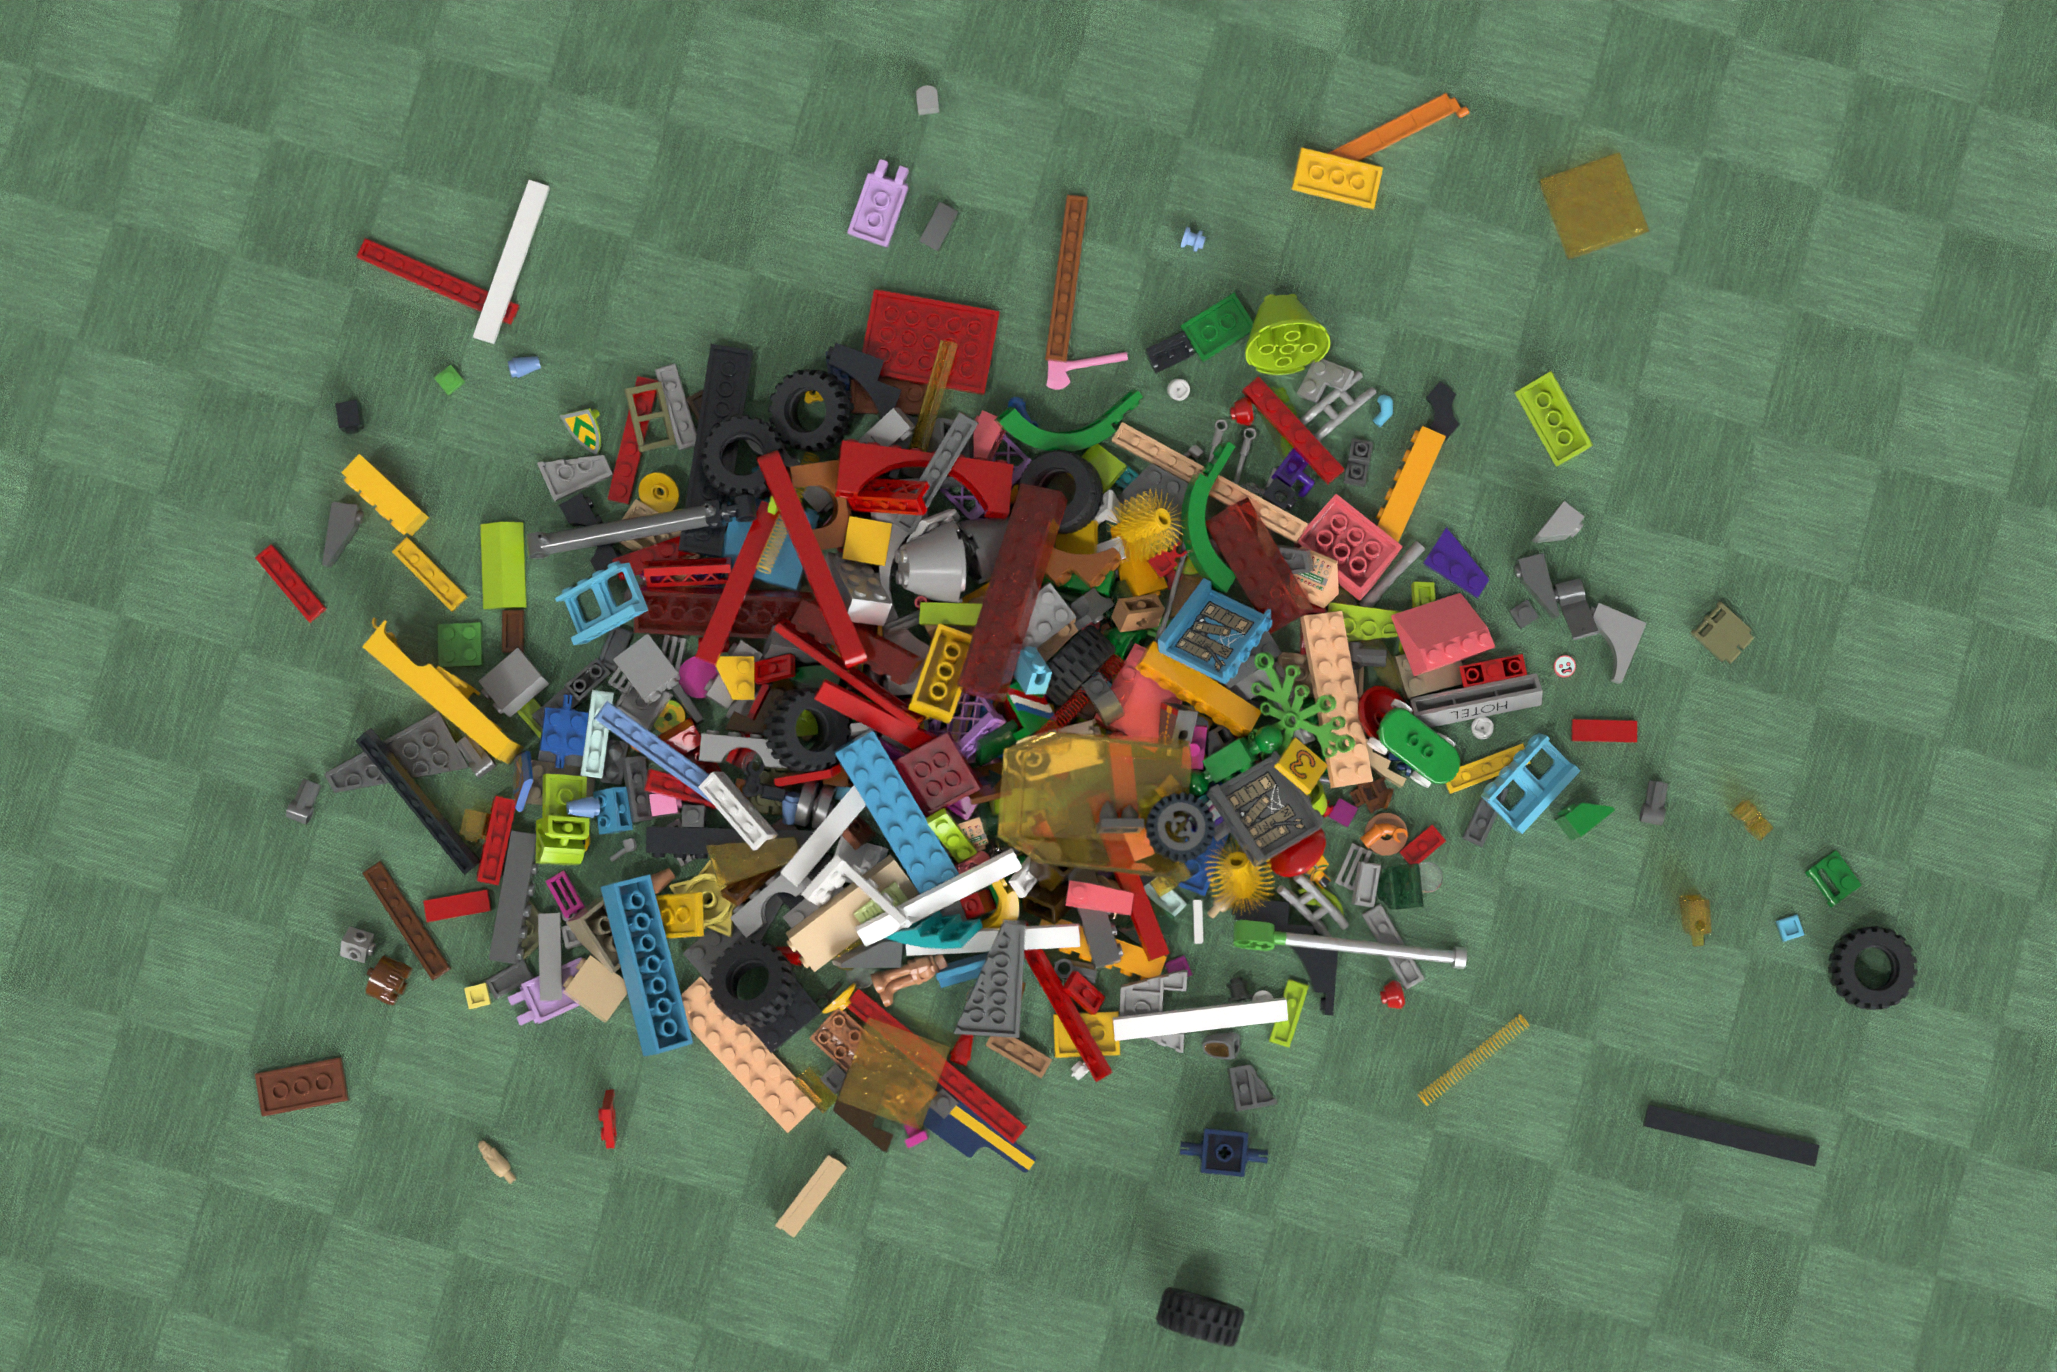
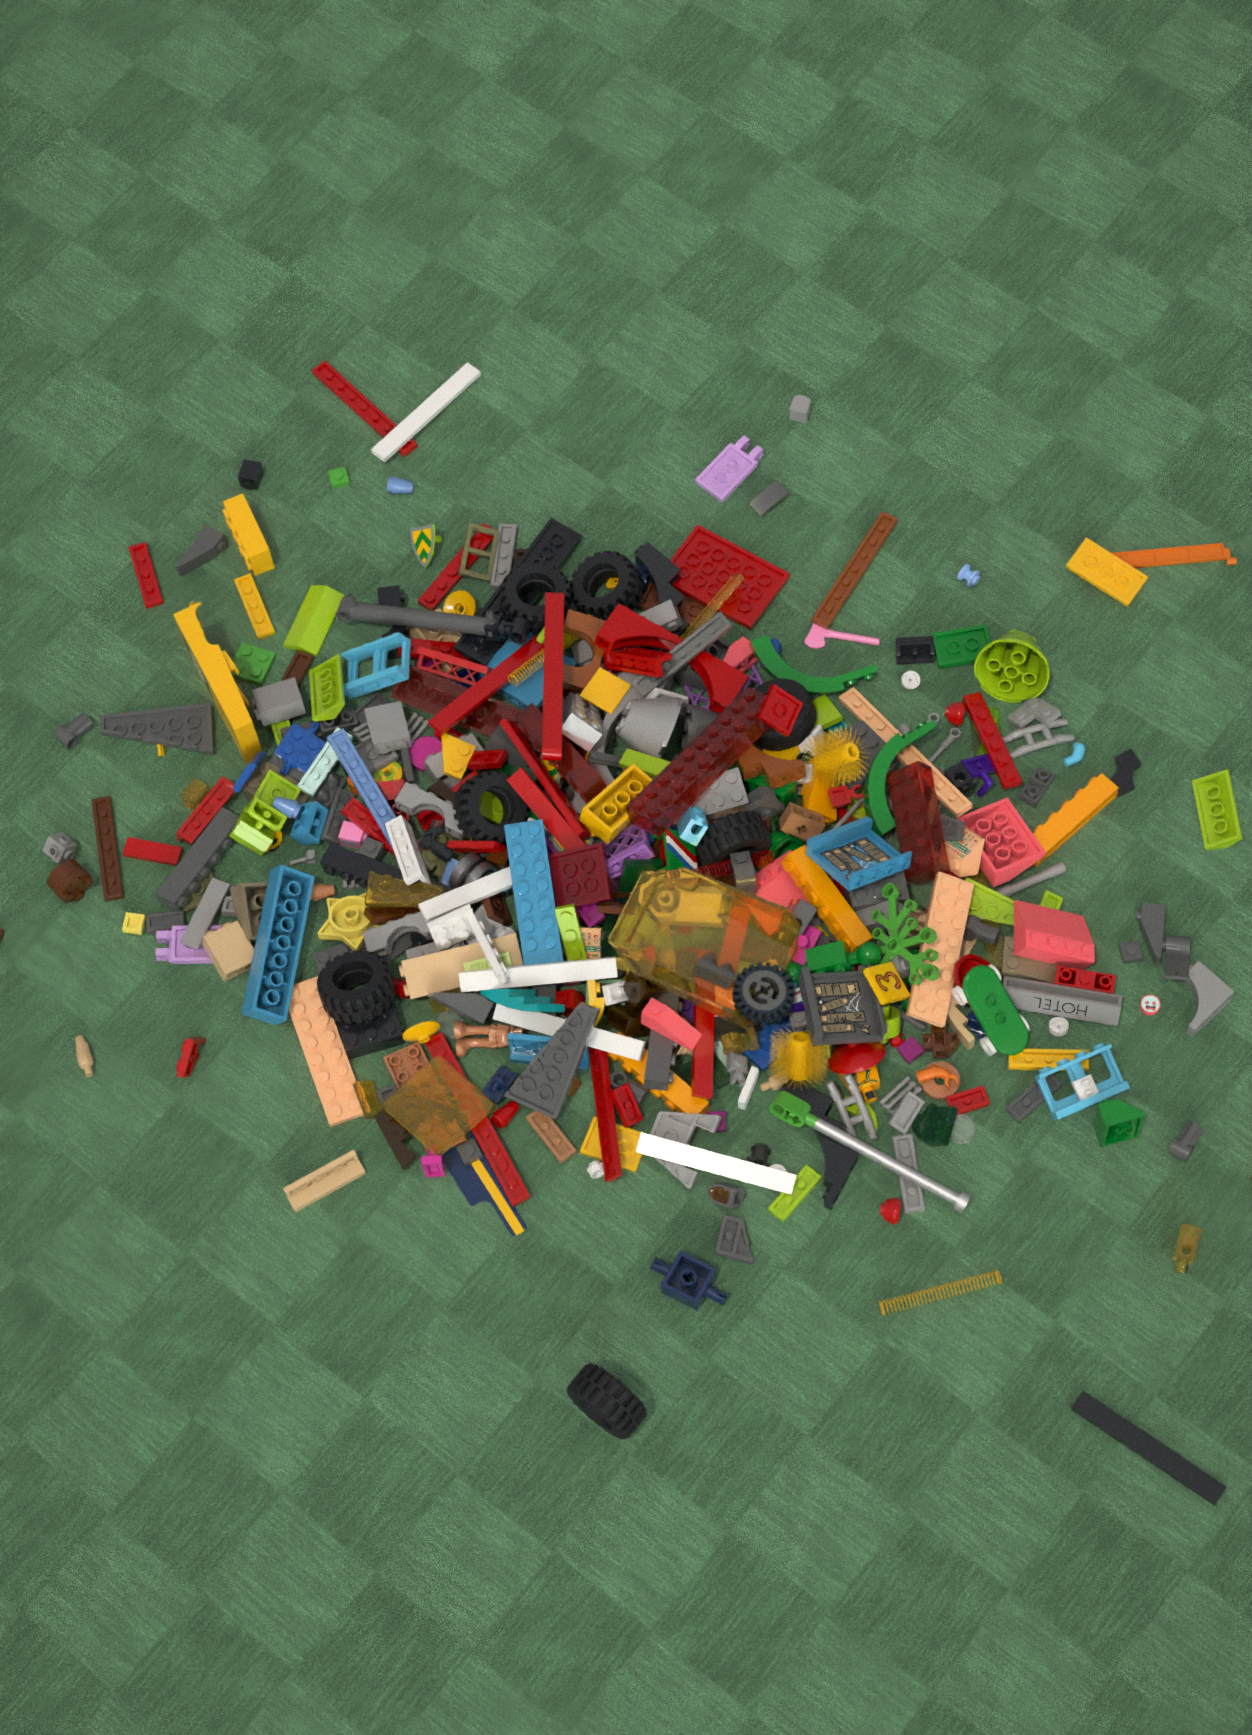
camera: 25 degrees right, 20 degrees down
black plate [356,728,480,875] -> none
dark grey piece [456,735,497,779] -> none
light grey wing [537,455,613,502] -> none
dark pink tile [545,870,585,918] -> none
yellow tile [655,892,704,938] -> none
dark purple wing [1423,527,1489,598] -> none
light grey slope [1532,501,1584,543] -> none
red tile [1571,719,1637,743] -> none
none -> lime slope [309,654,345,722]
none -> dark blue hips [481,1065,518,1105]
none -> light grey plate [726,1051,748,1087]
none -> red tile [757,684,803,737]
none -> white tile [1071,1074,1099,1101]

